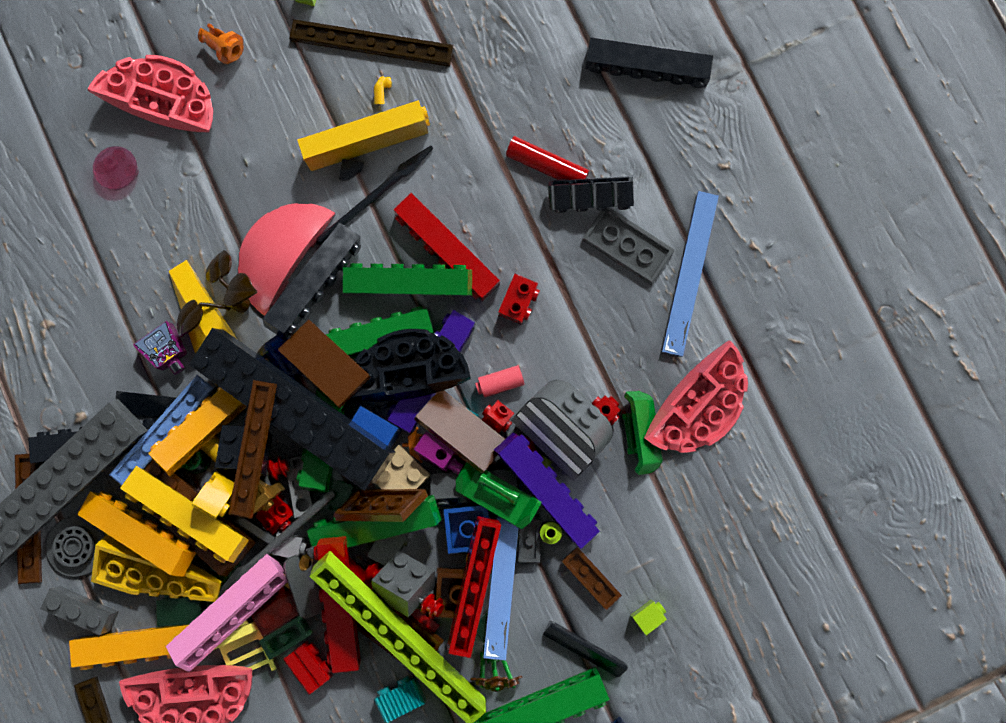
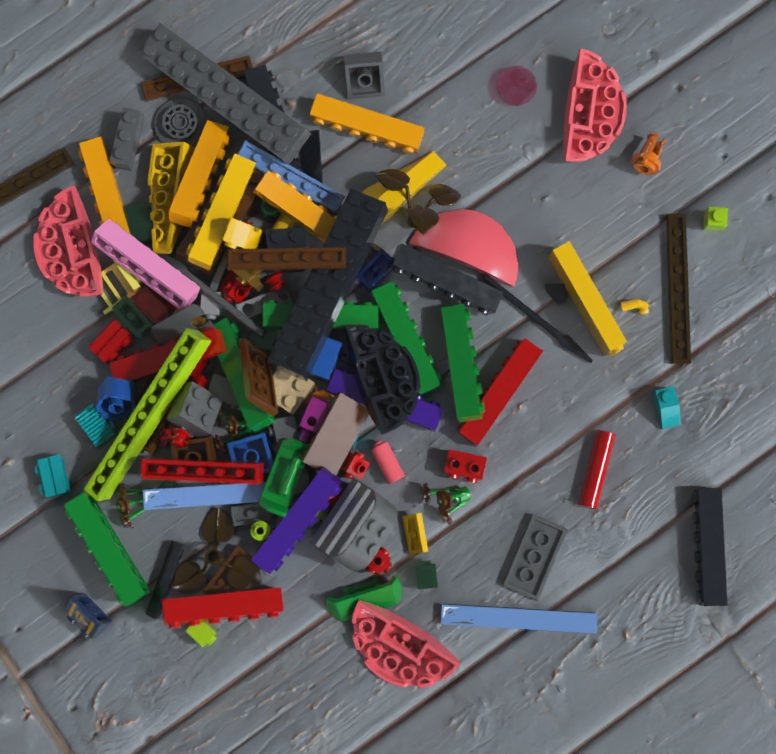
camera: 75 degrees right, 0 degrees up
torso [133,321,187,375] -> none
reddish brown tile [278,319,370,408] -> none
black brick [548,176,634,213] -> none
none -> blue brick [96,376,136,421]
none -> red brick [162,587,284,629]
none -> dark brown plant [171,508,261,594]
none -> plant [214,407,251,454]
none -> light orange brick [310,94,425,154]
none -> dark grey slope [344,52,385,99]
none -> yellow plate [402,513,428,555]
none -> clear green brick [416,560,438,590]
none -> plant [420,483,471,525]
none -> teal slope [651,386,681,429]

